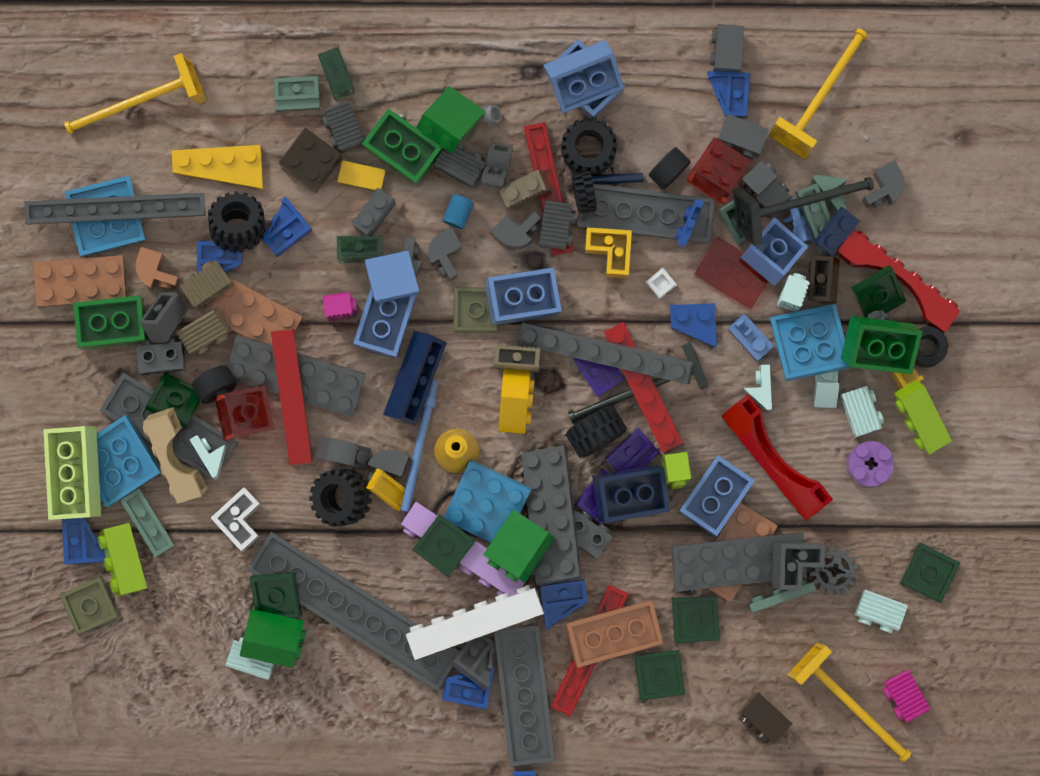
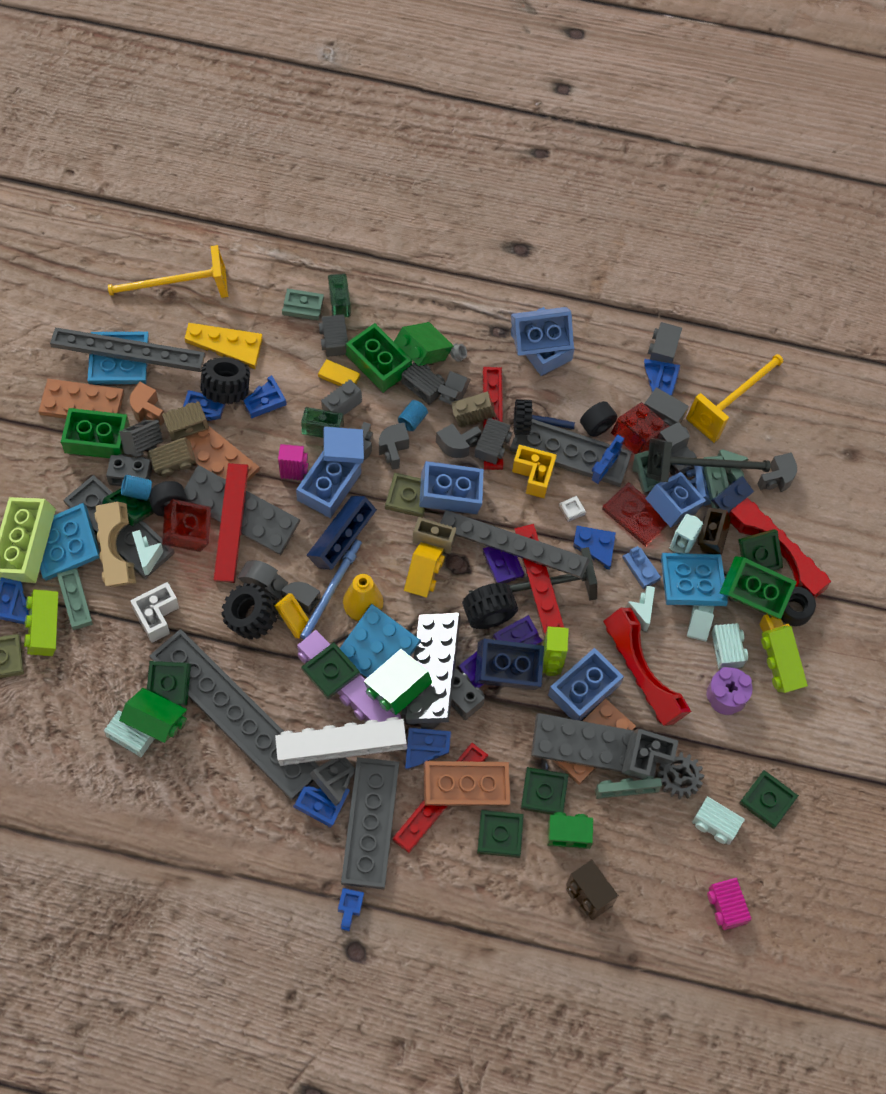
camera: 10 degrees right, 20 degrees down
dark brown brick [279,127,343,193] -> none
black tyre [561,117,617,175] -> none
yellow tile [787,642,912,762] -> none
none -> dark azure piece [121,475,152,501]
none -> green brick [547,812,593,849]

